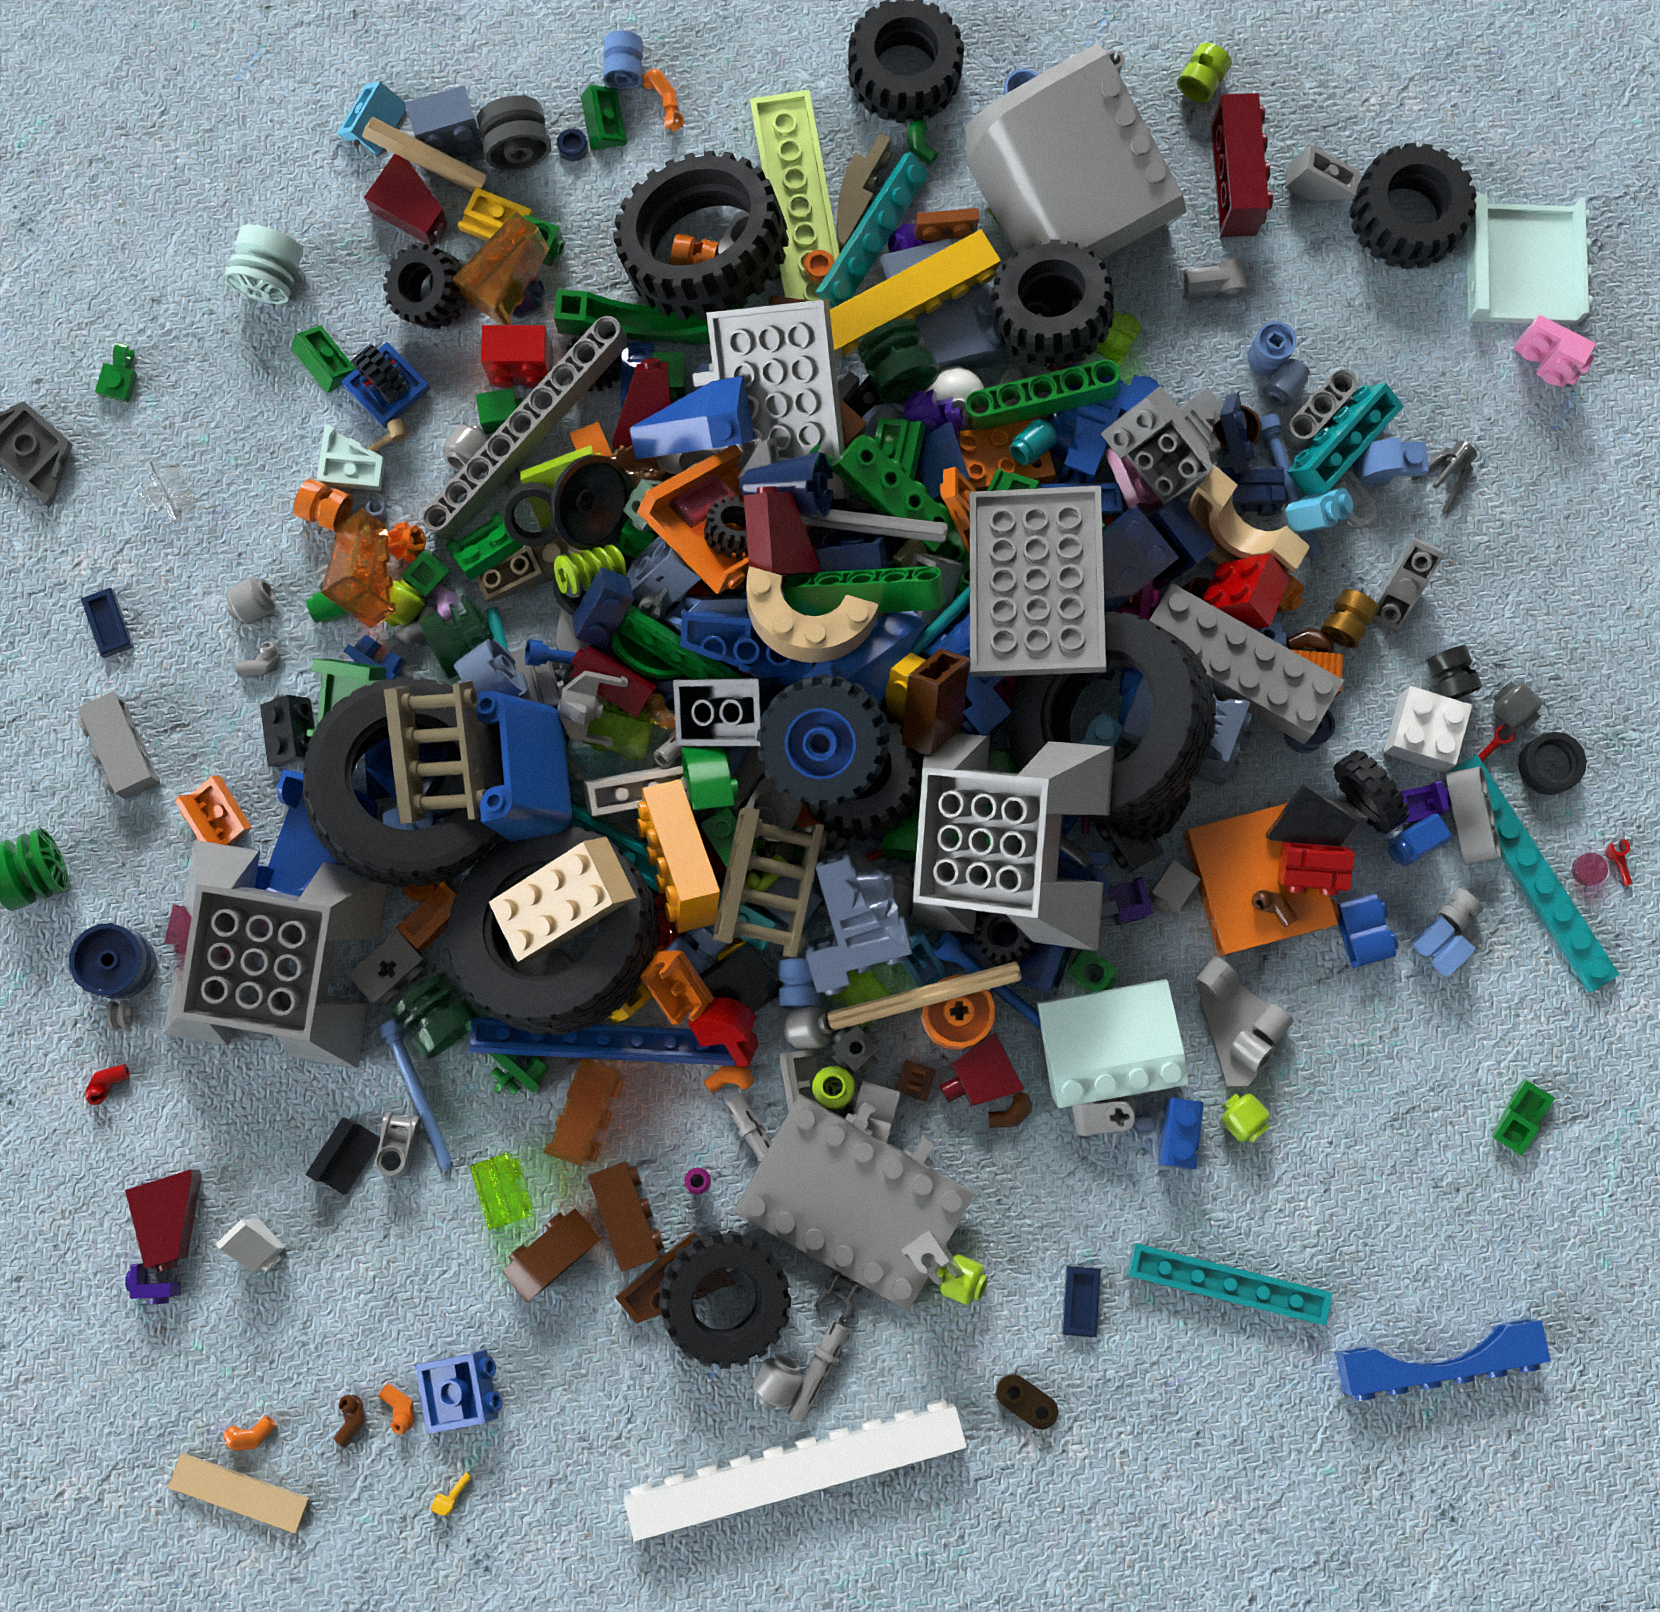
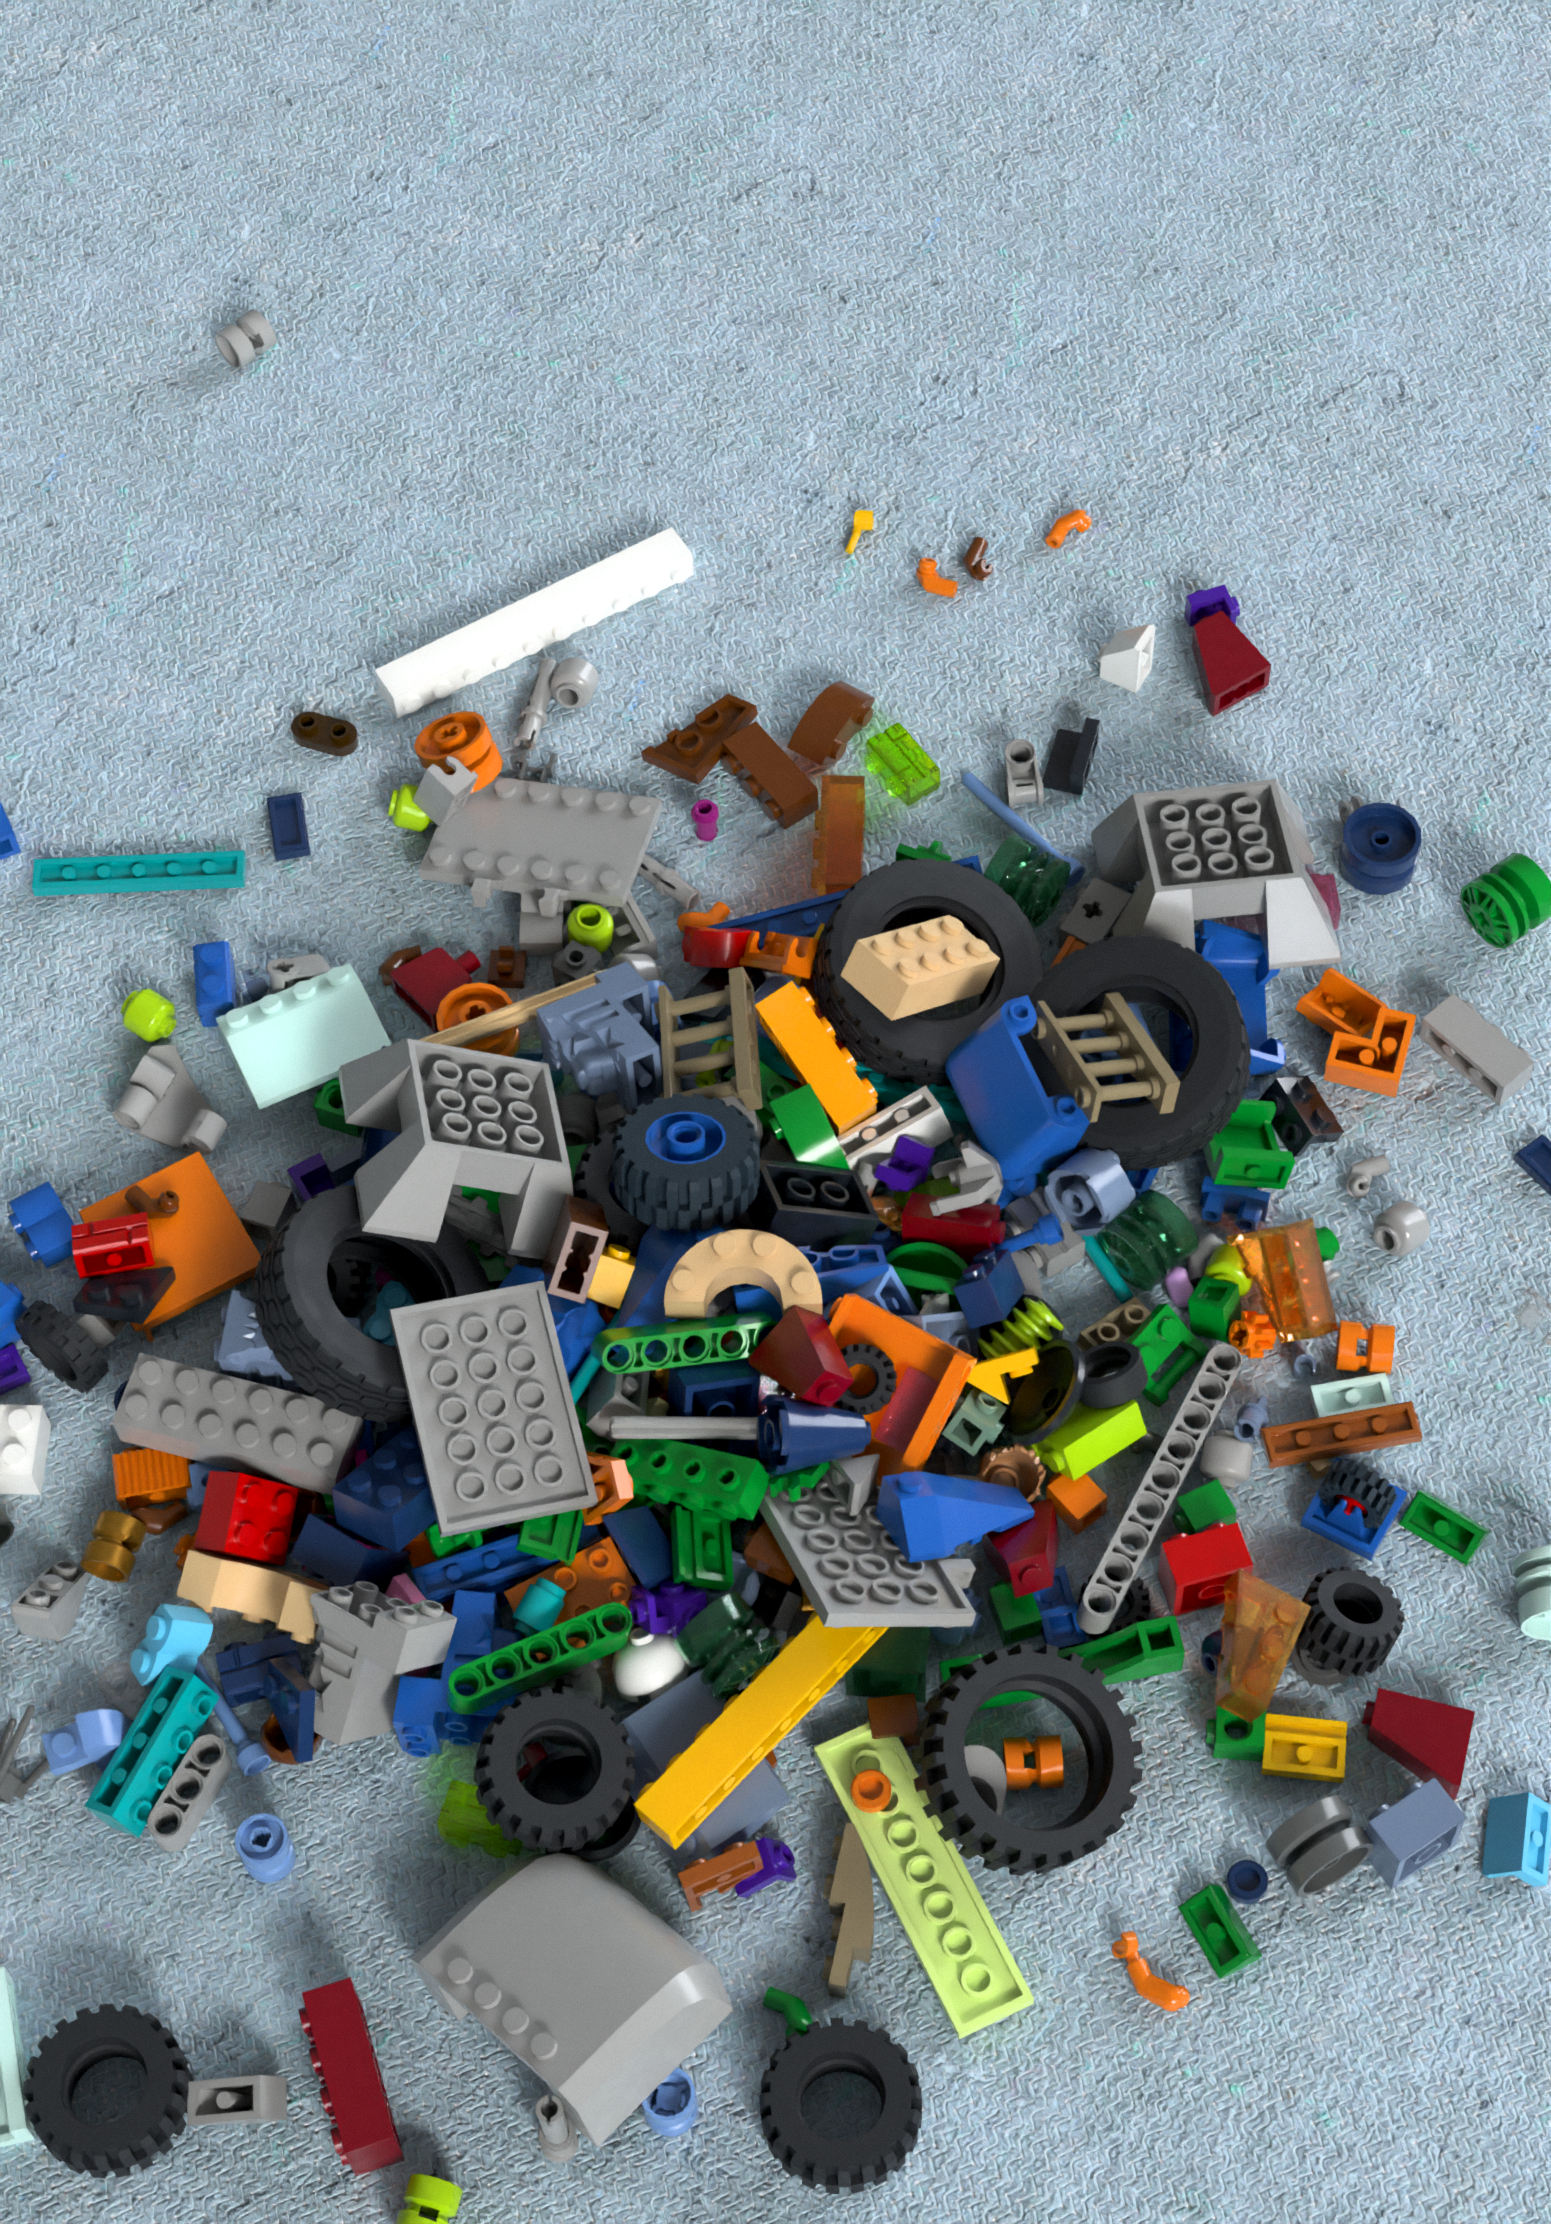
camera: 170 degrees right, 20 degrees down
red arm [85,1063,130,1106] -> none
tan tile [168,1453,310,1534] -> none
tan tile [361,117,487,193] -> none
plate [415,1350,502,1434] -> none
medium blue wheel [603,31,643,90] -> none
black tyre [658,1231,791,1369] -> none
teal plate [815,152,930,310] -> none
light grey piece [1183,258,1248,299] -> none
sand blue brick [1265,359,1310,406] -> none
none -> orange wheel [414,711,503,794]
none -> dark purple bracket [874,1135,935,1192]
none -> yellow slope [967,1346,1040,1405]
none -> sand blue axle [1234,1395,1269,1443]
none -> dark orange tile [1260,1401,1422,1469]
none -> orange brick [1324,1006,1416,1098]

